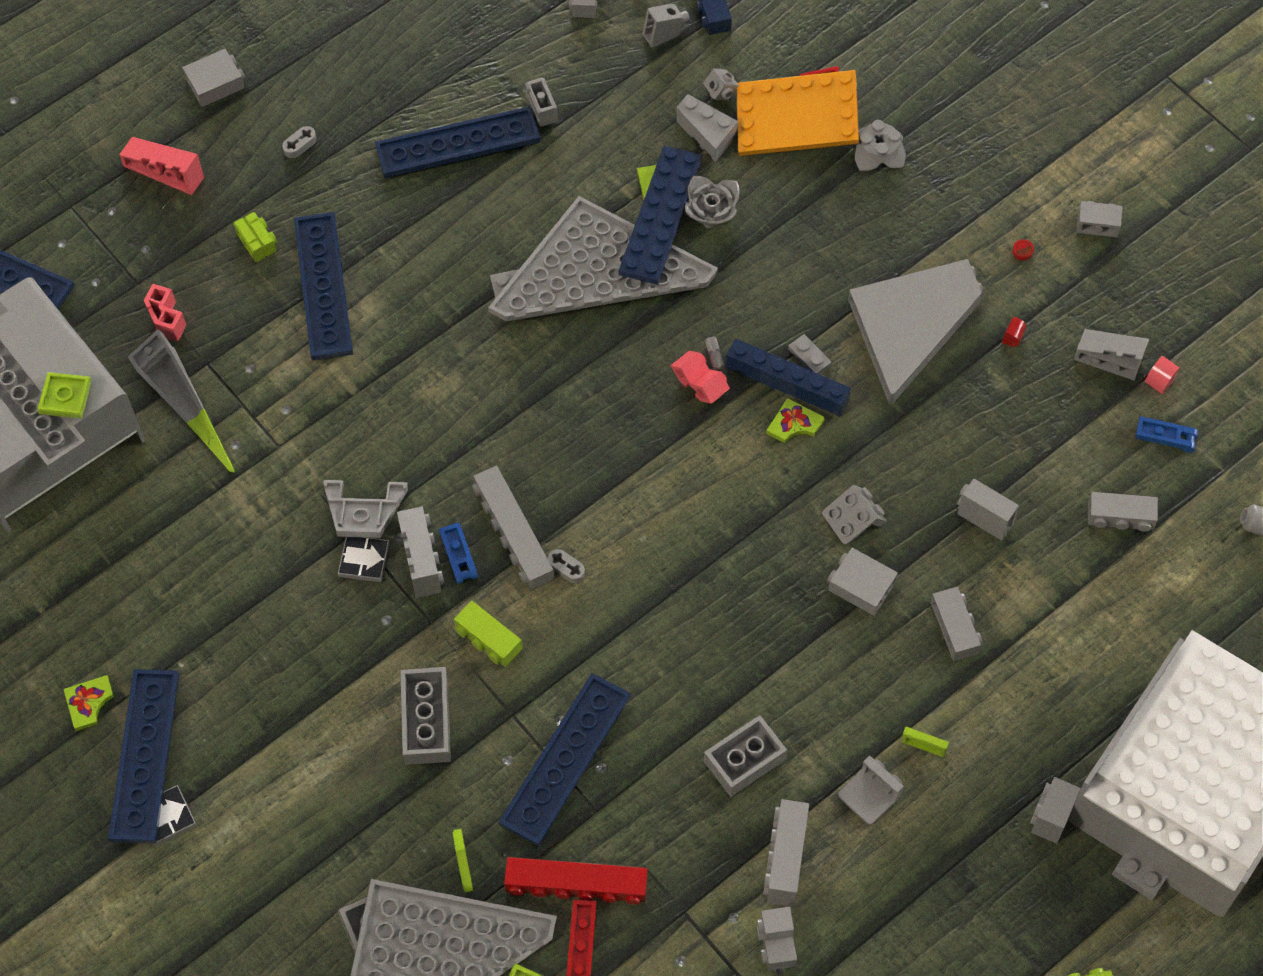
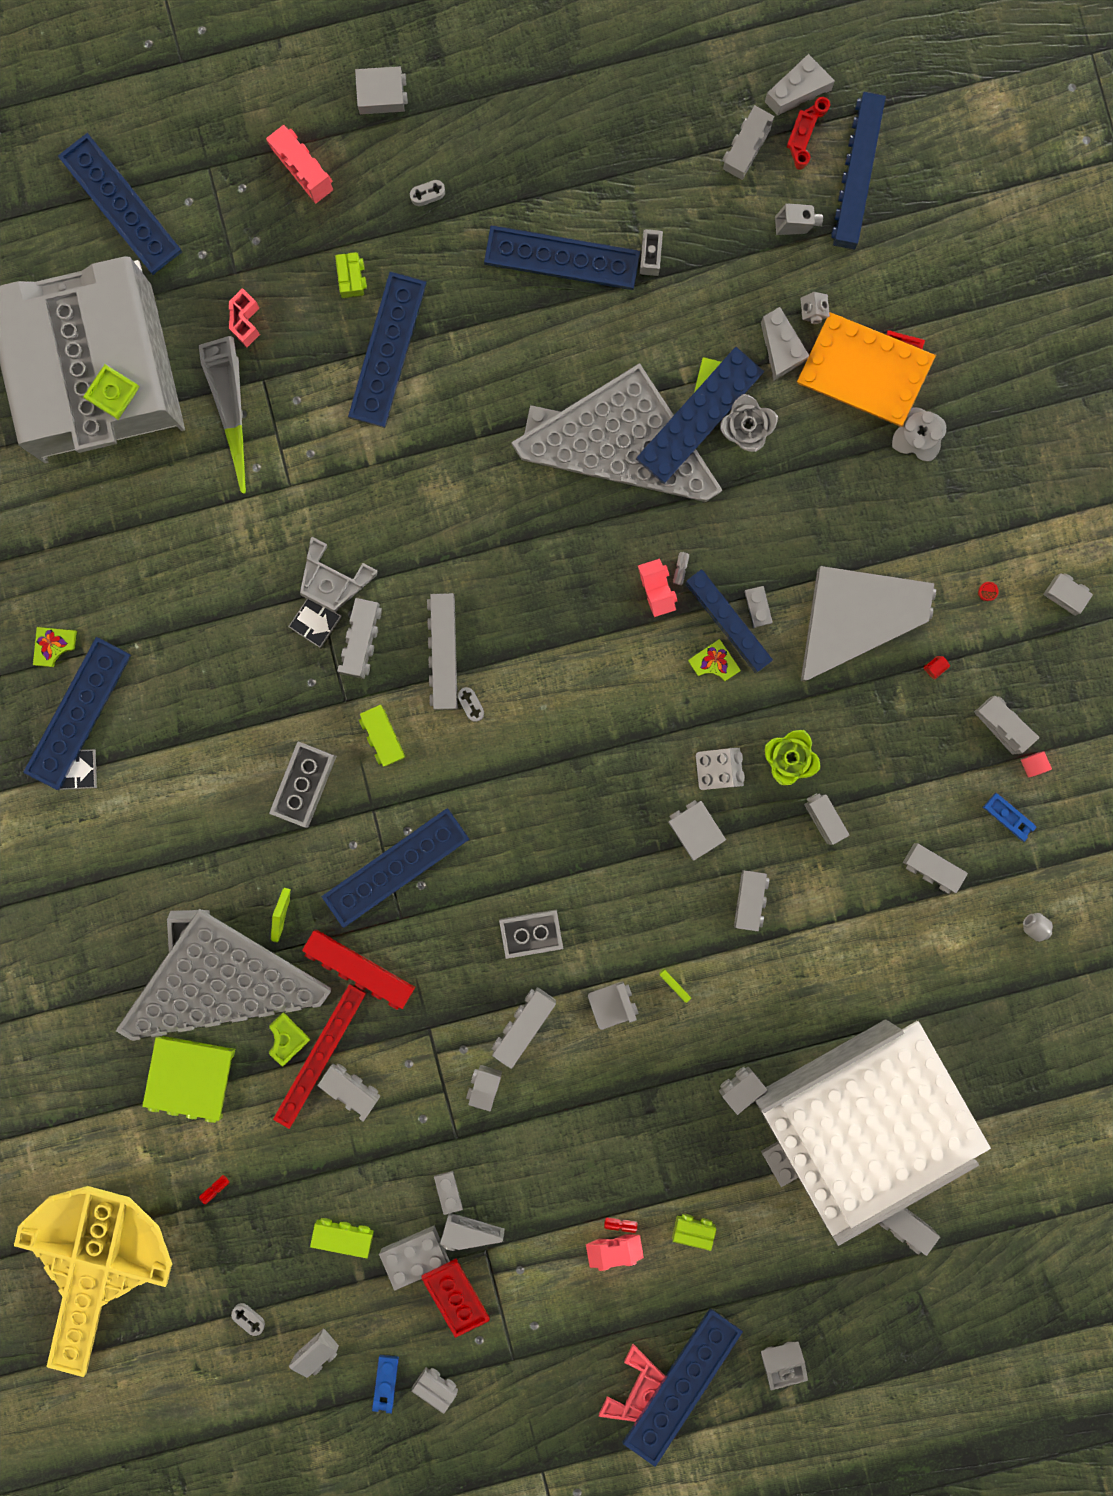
camera: 25 degrees right, 25 degrees up
blue plate [439,523,478,584] -> none
none -> lime brick [765,730,820,785]

